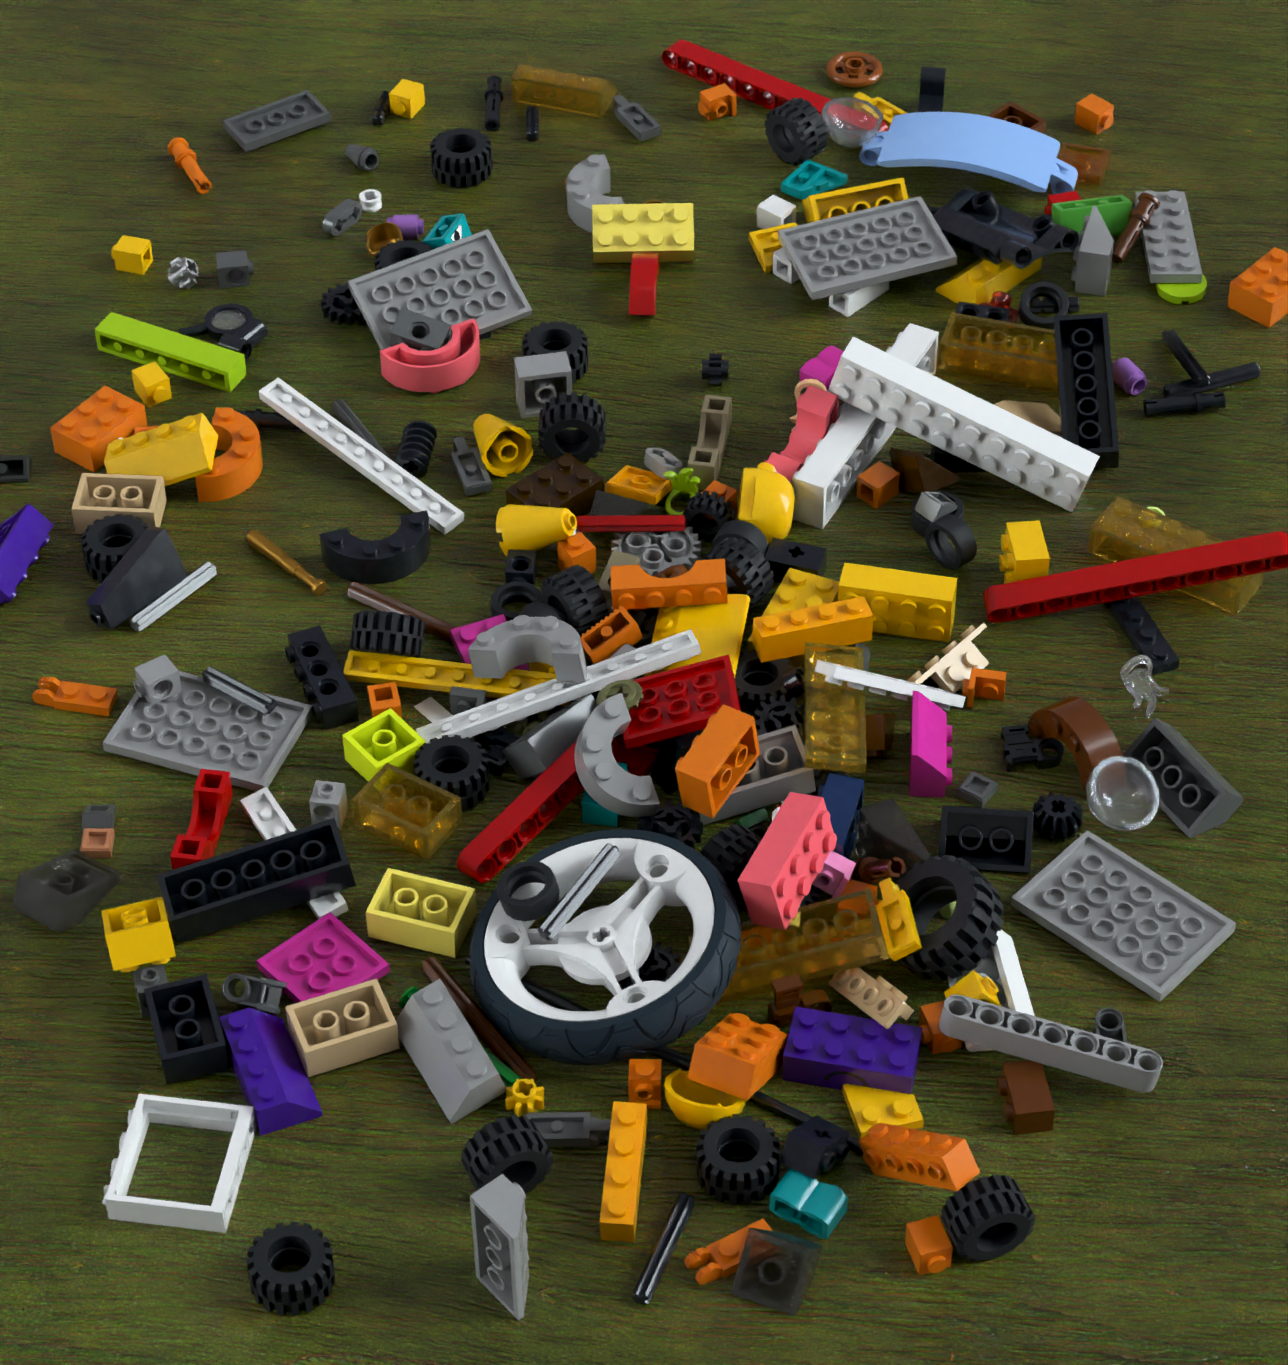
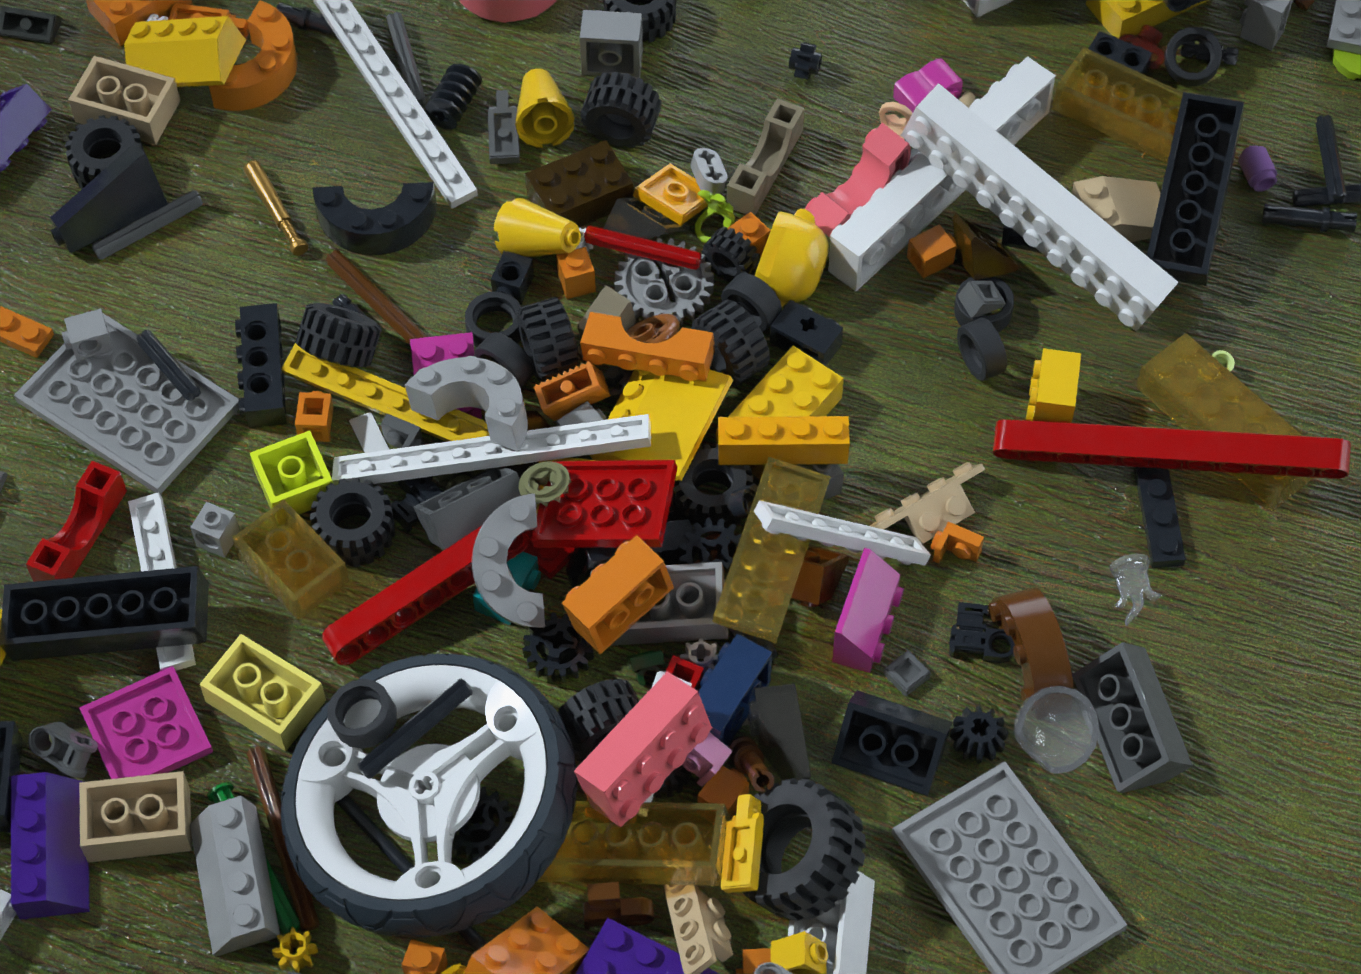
camera: 15 degrees right, 15 degrees up
yellow brick [838,562,957,643] -> none

